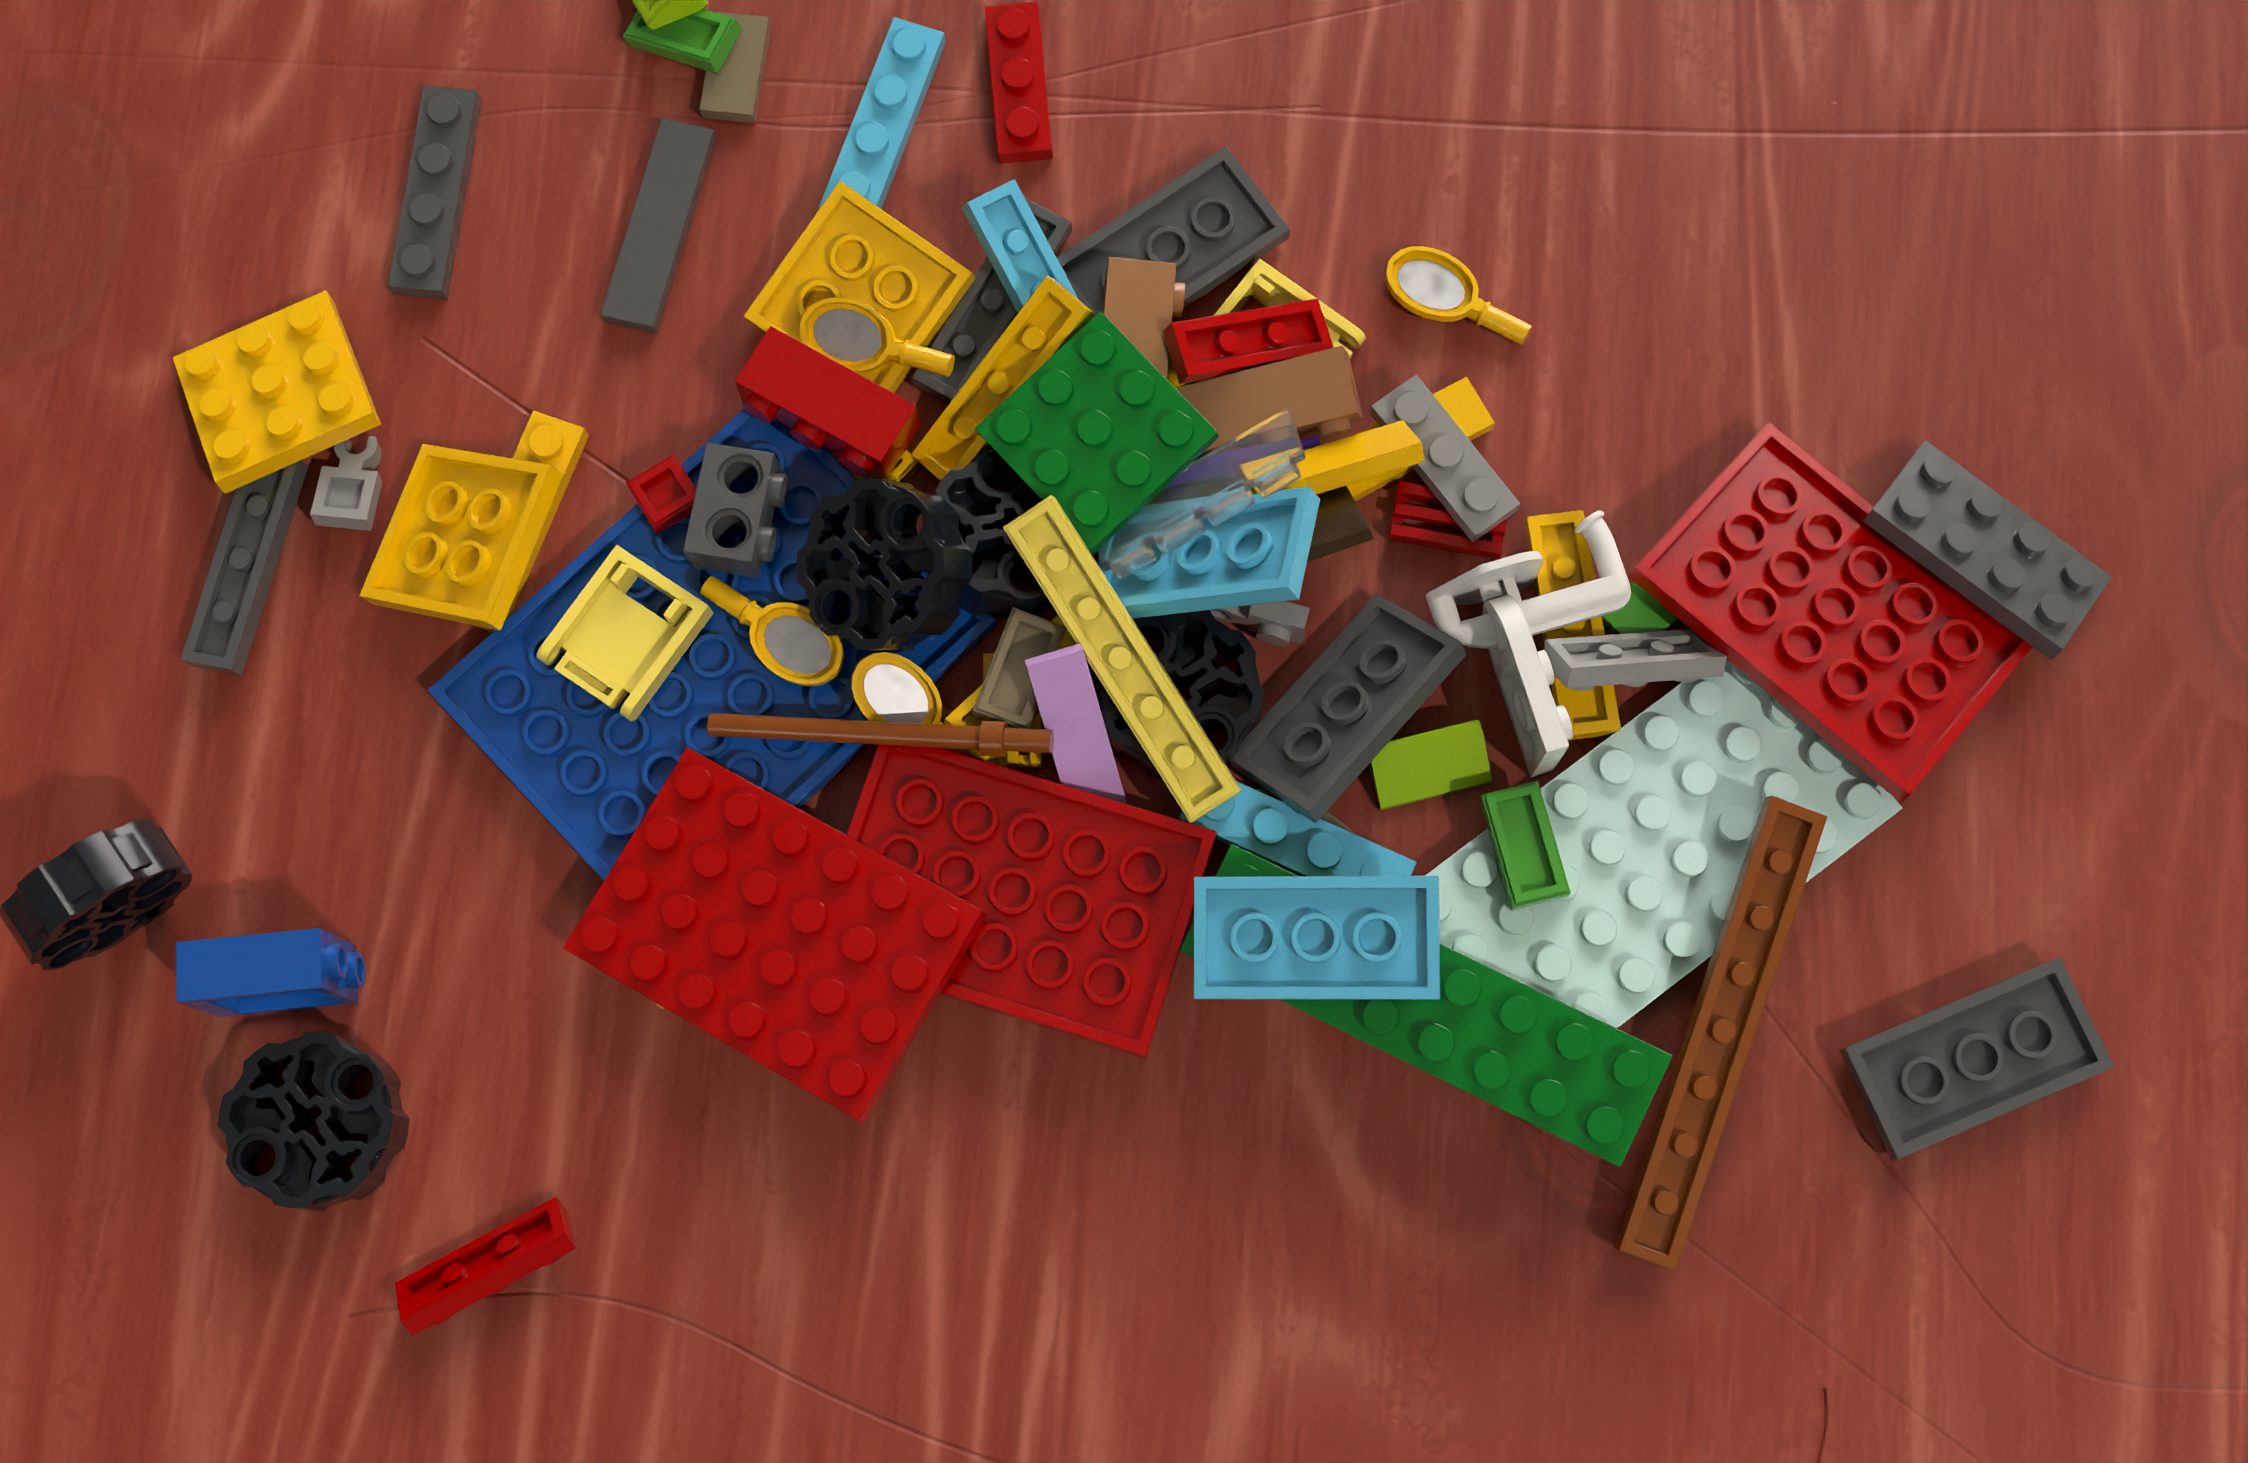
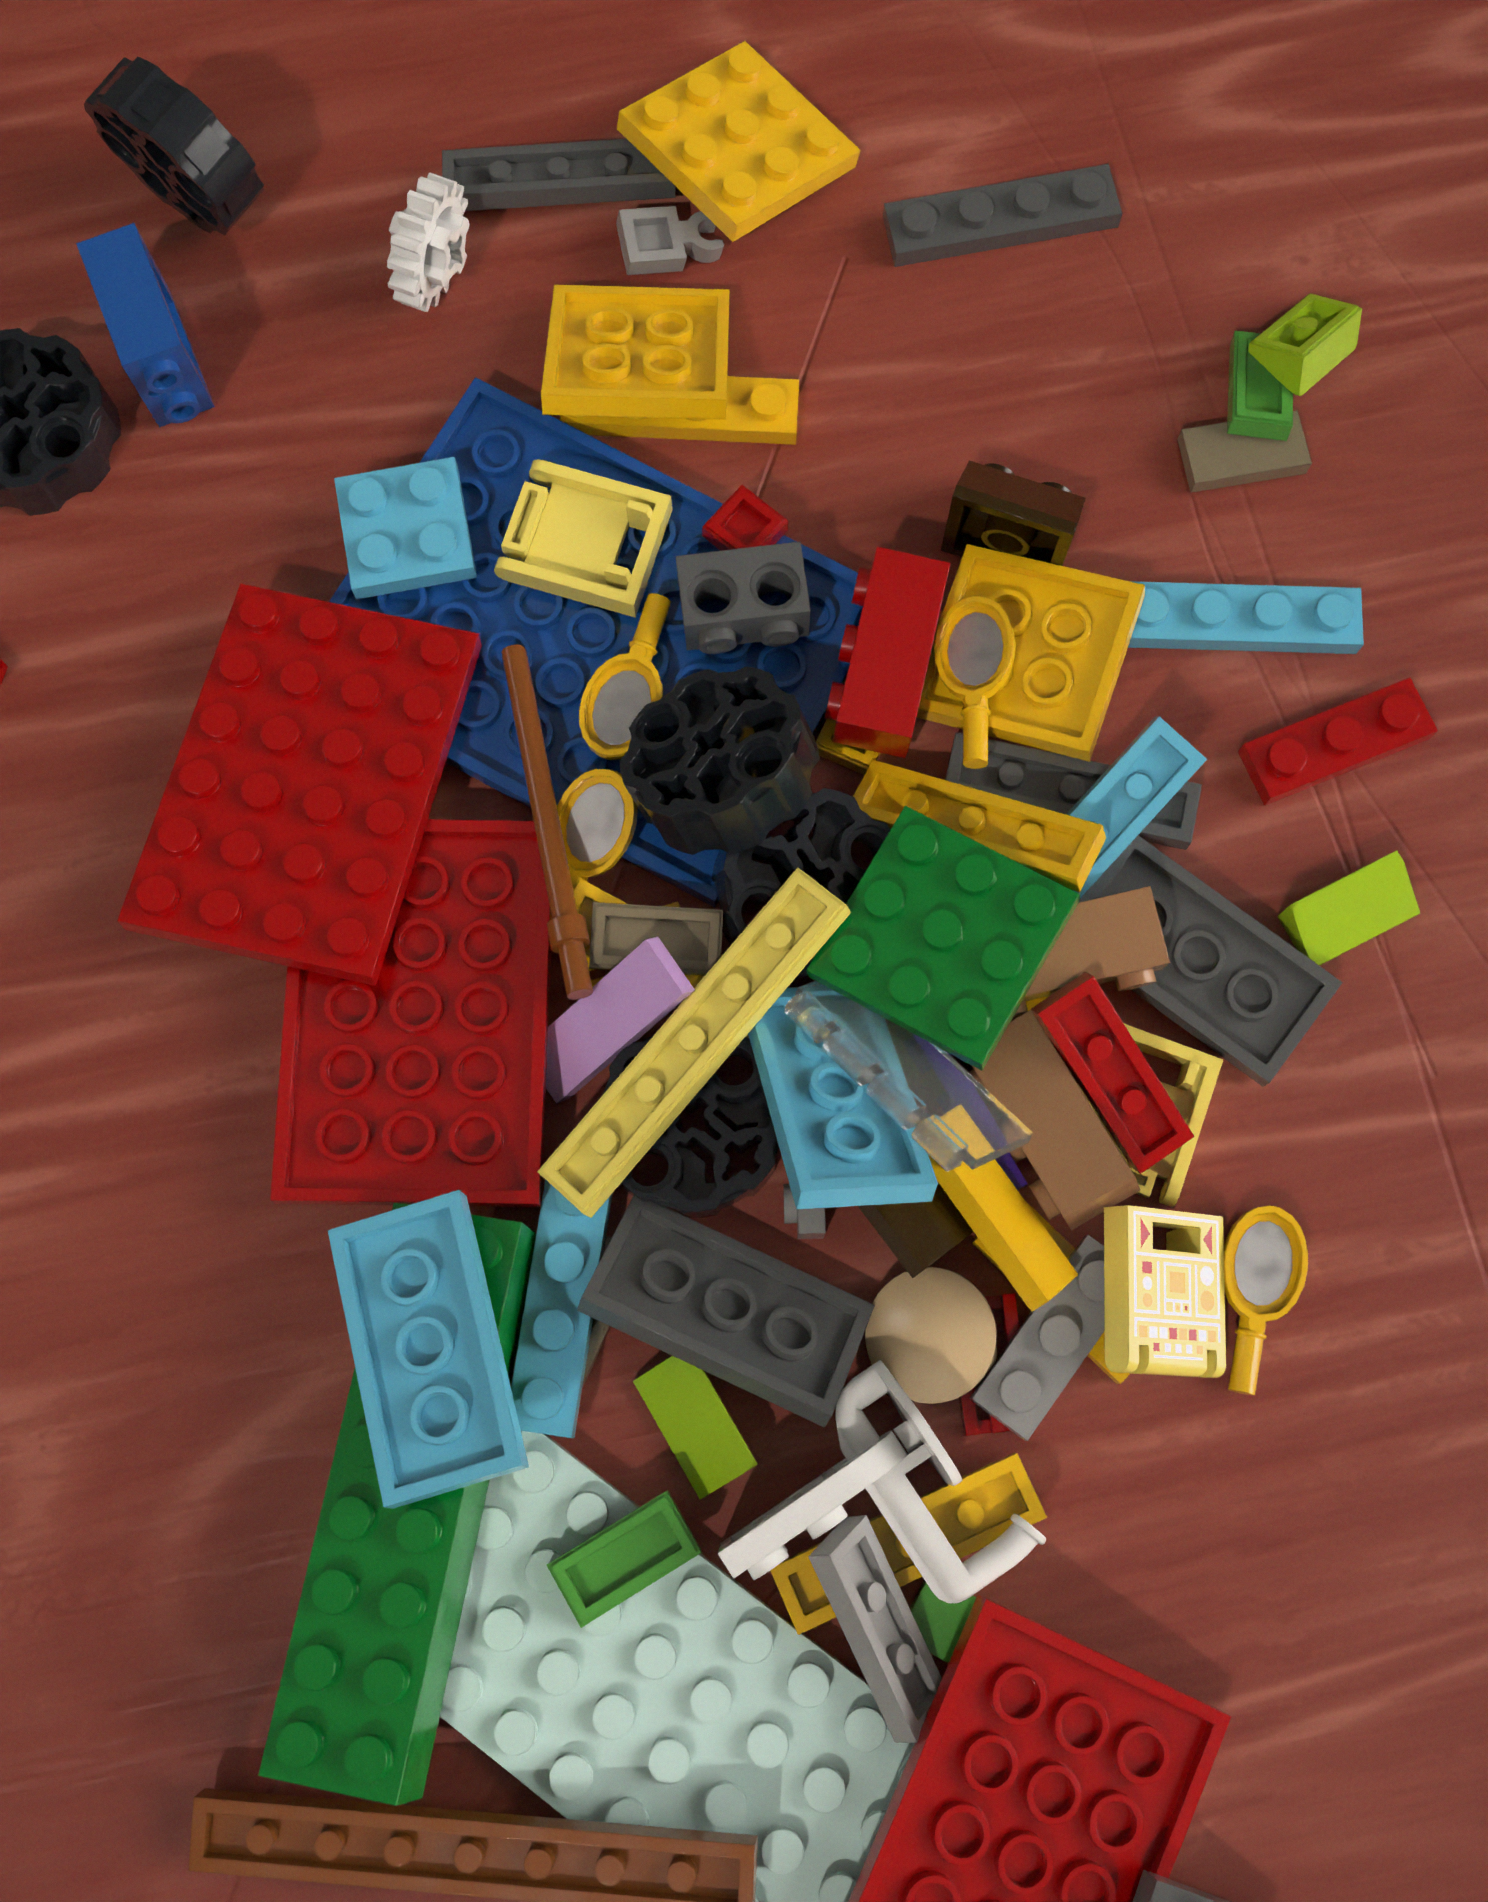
camera: 70 degrees right, 0 degrees up
dark grey tile [600,118,717,334] -> none
none -> medium azure plate [334,457,477,600]
none -> white gear [387,173,470,312]
none -> tan dish [865,1267,997,1404]
none -> dark brown slope [941,460,1086,566]
none -> light yellow container [1104,1205,1226,1378]
none -> lime slope [1277,851,1420,966]

